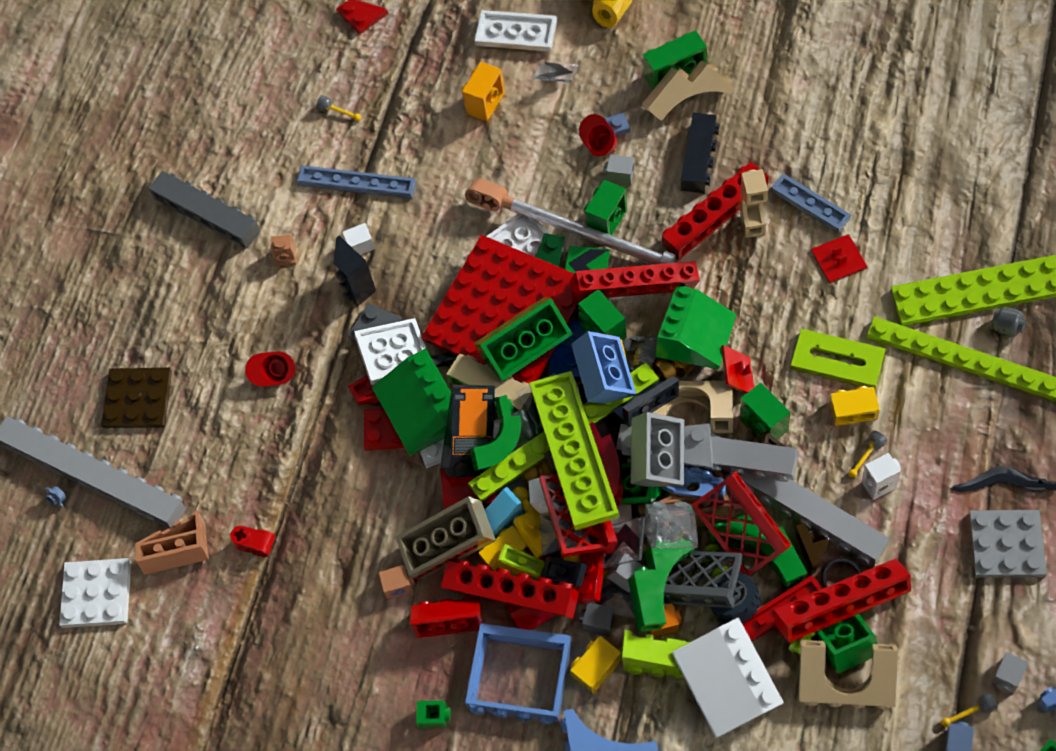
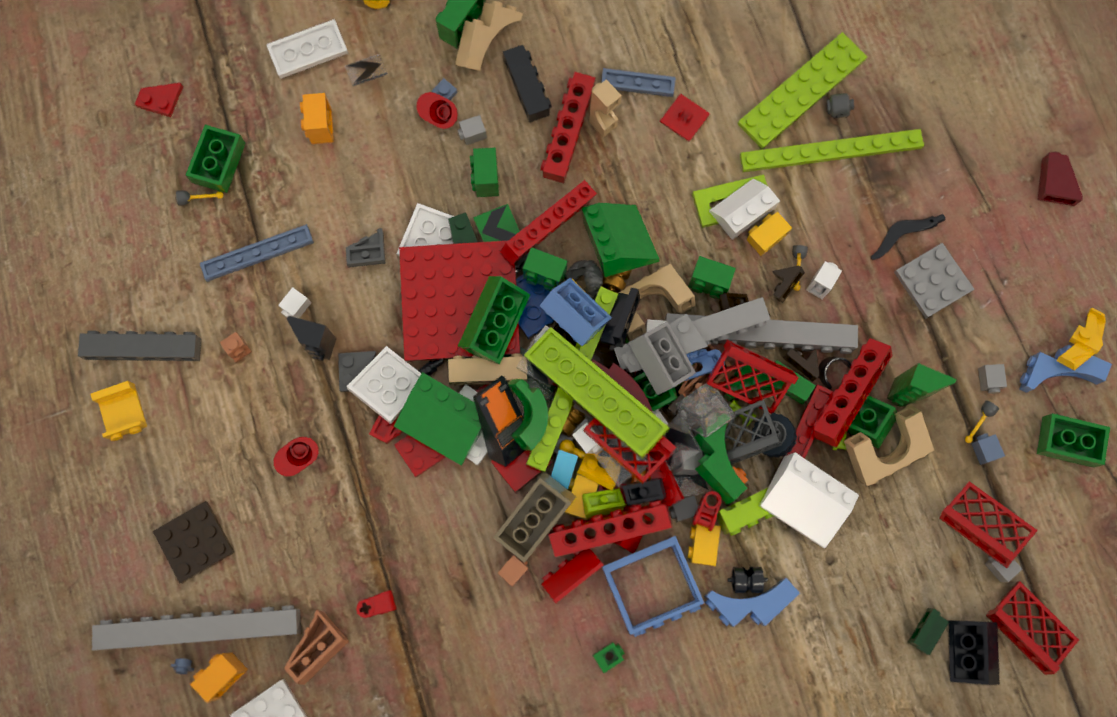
camera: 45 degrees left, 15 degrees up
flat silver piece [465,178,676,265] -> none
red piece [721,345,754,393] -> none
none -> yellow panel [90,381,147,441]
none -> green brick [186,125,246,193]
none -> light orange brick [190,652,248,703]
none -> dark grey wing [346,228,386,268]
none -> red piece [692,491,722,532]
none -> white slope [709,179,780,240]
none -> black wheel [727,567,768,593]
none -> dark brown slope [773,266,805,303]
none -> green slope [887,363,957,407]

